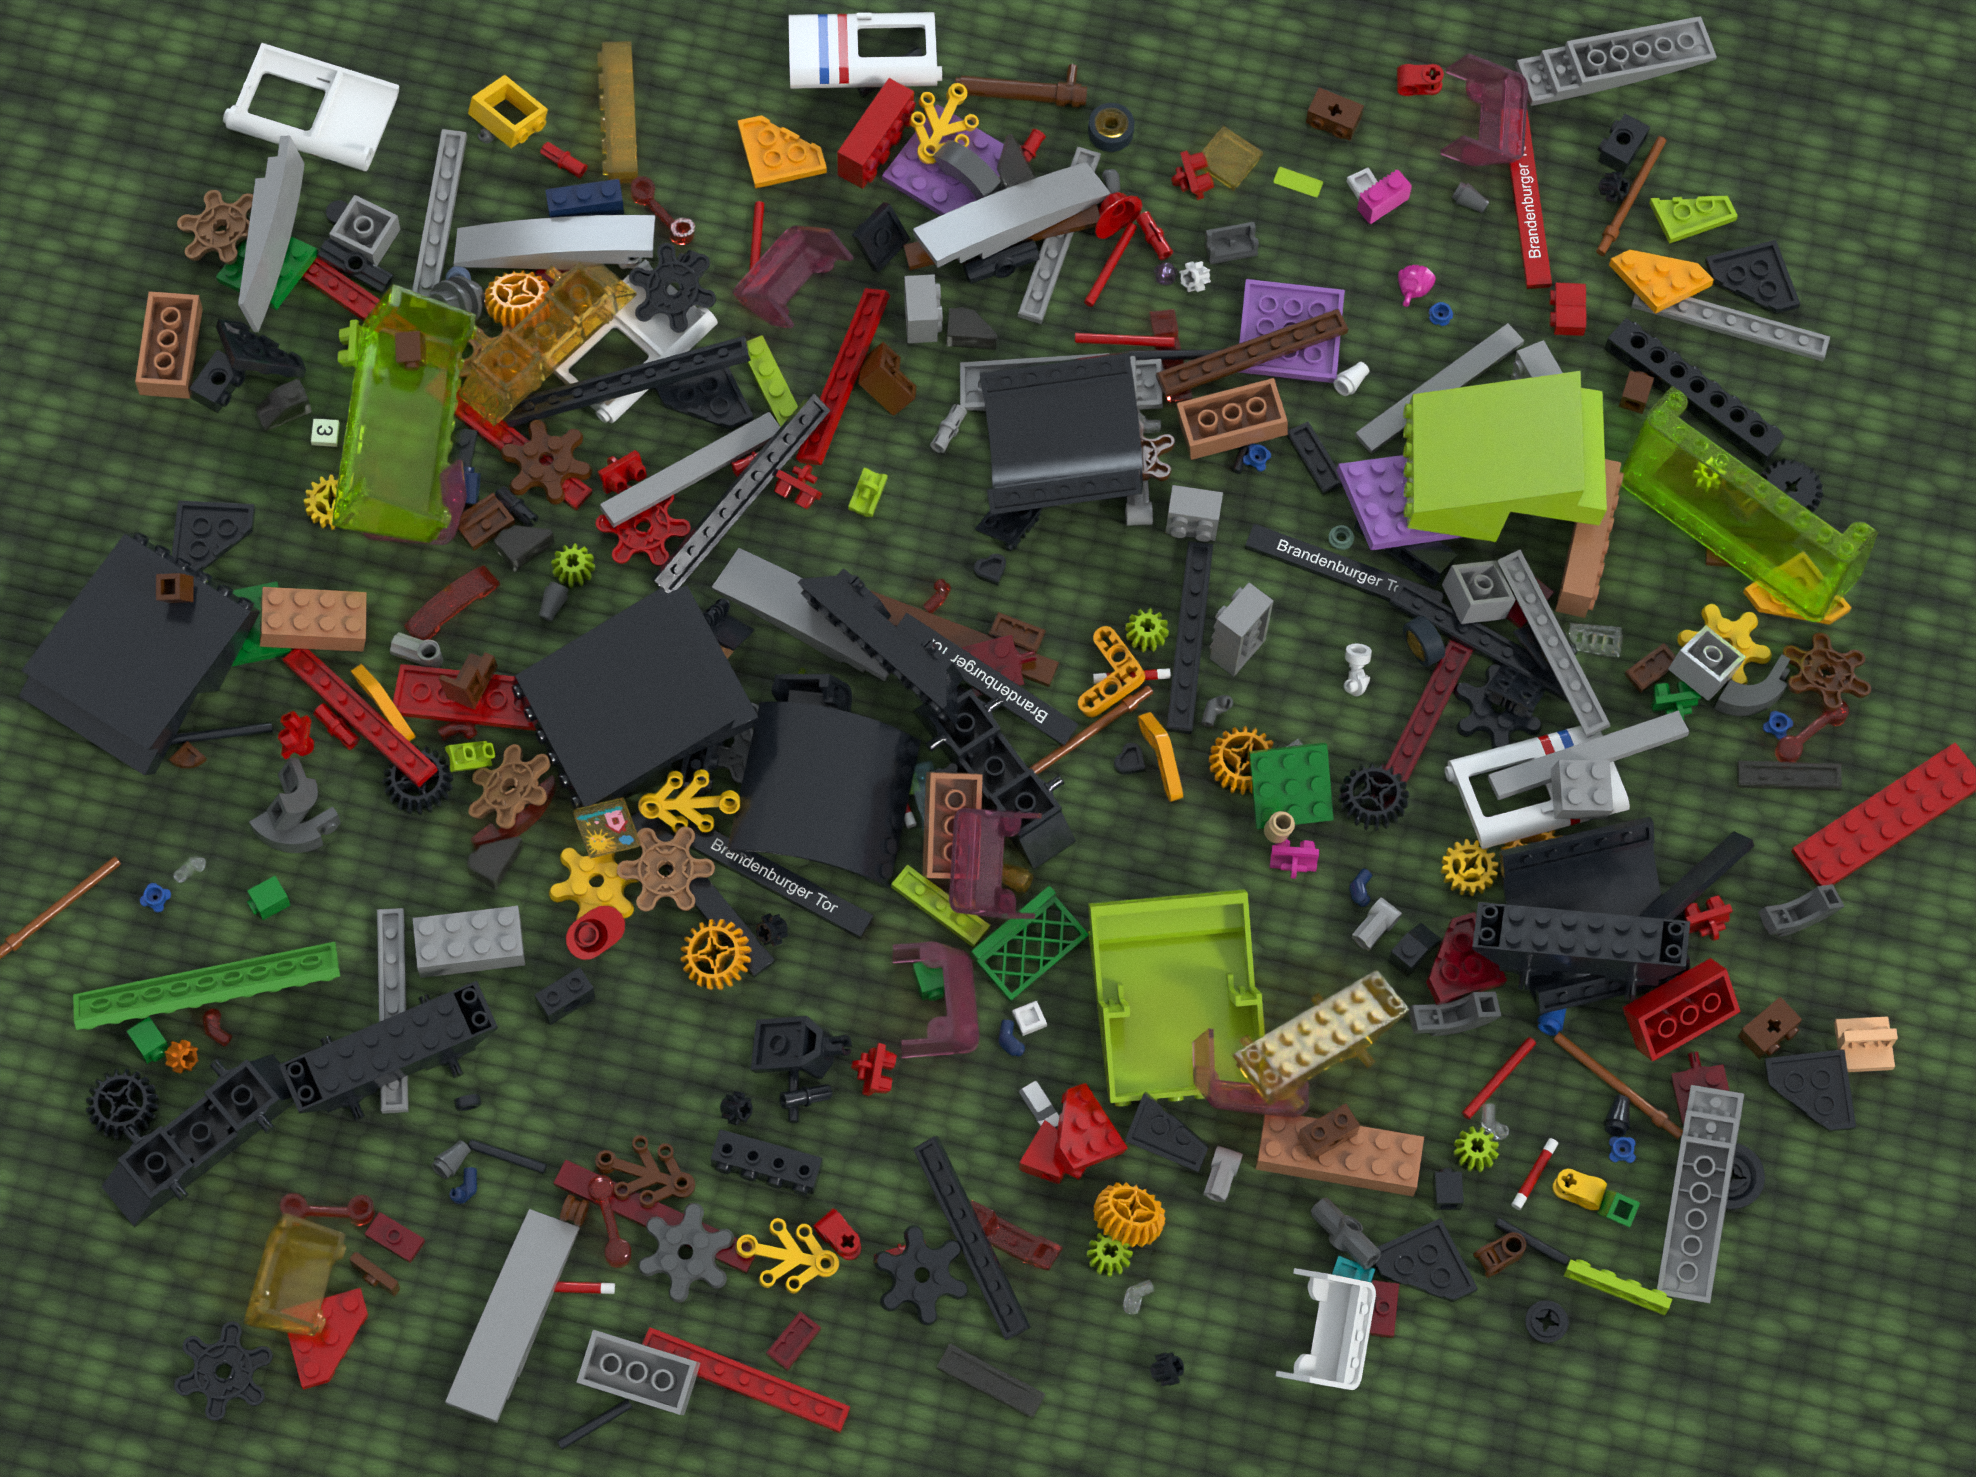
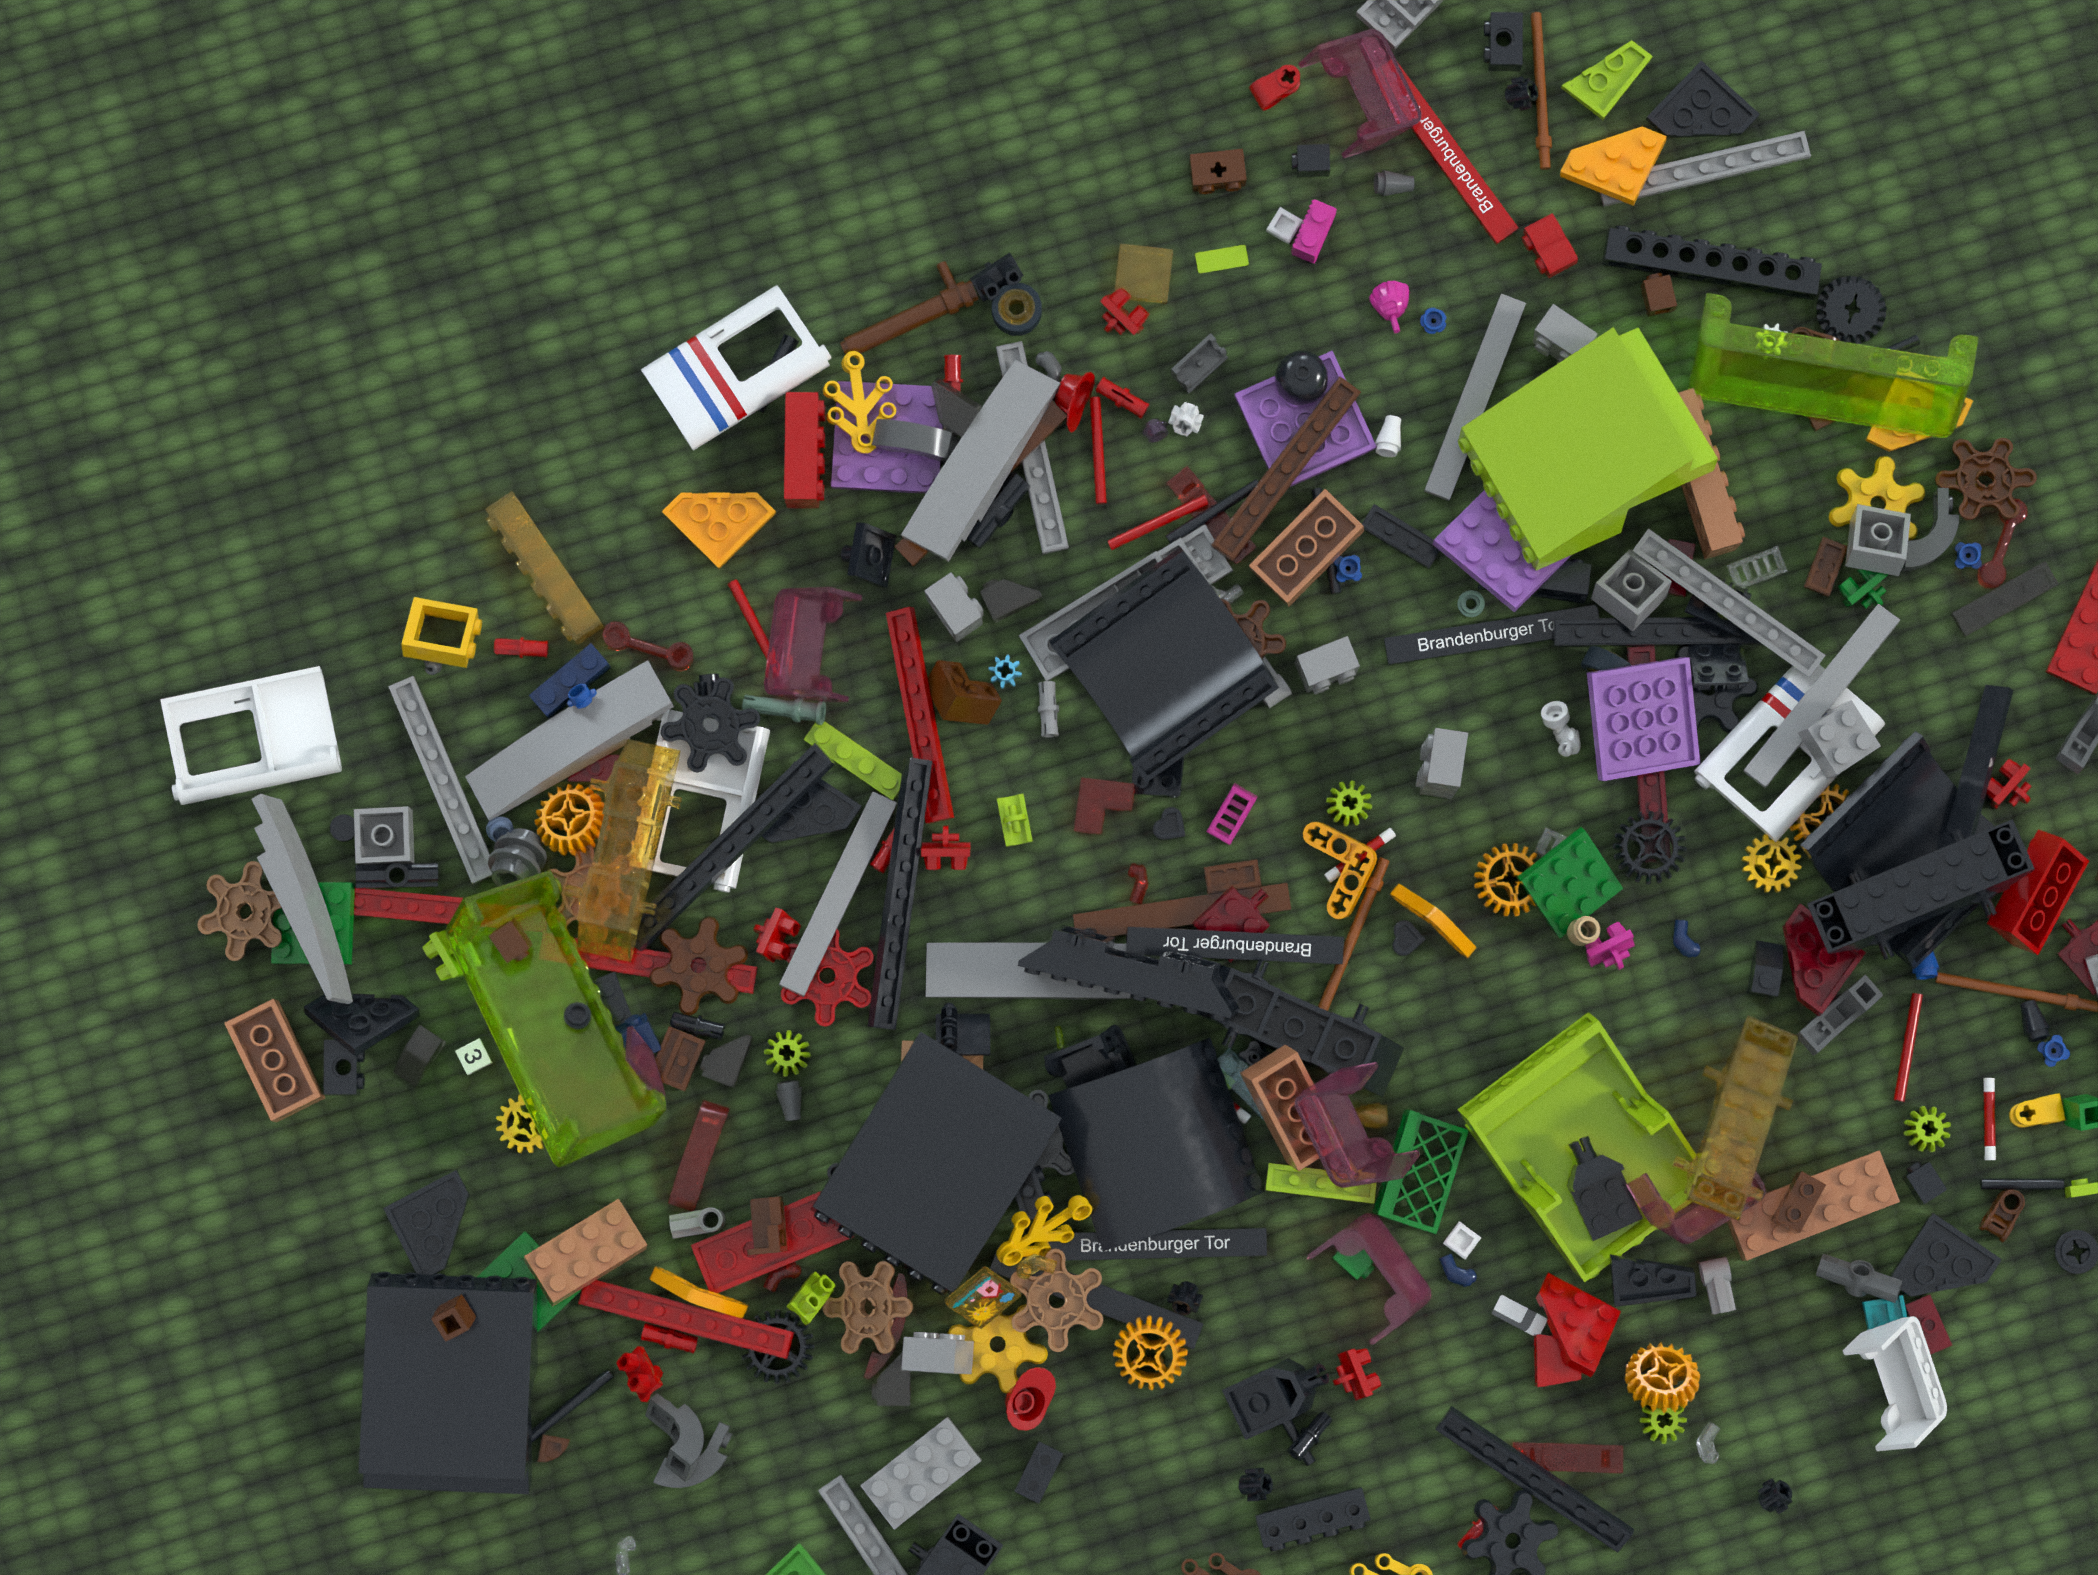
camera: 25 degrees left, 15 degrees up
green brick [247,876,290,920] -> none
red piece [813,1208,861,1260] -> none
black tile [1166,541,1213,734] -> none
dark grey arm [1201,695,1233,727] -> none
light grey piece [1351,897,1402,951] -> none
clear arm [1482,1104,1509,1140] -> none
none -> black plate [564,1002,591,1030]
none -> blue plate [567,684,597,709]
none -> sand green pin [742,695,826,725]
none -> light grey brick [902,1332,974,1374]
none -> black hips [970,253,1024,302]
none -> medium azure gear [988,655,1022,689]
none -> clear yellow arm [1017,1254,1057,1280]
none -> clear red plate [1074,777,1136,835]
none -> dark pink slope [1207,783,1258,845]
none -> black cylinder [1275,351,1328,405]
none -> black brick [1291,144,1330,178]
none -> black plate [1567,1136,1643,1241]
none -> medium lavender plate [1587,657,1700,781]

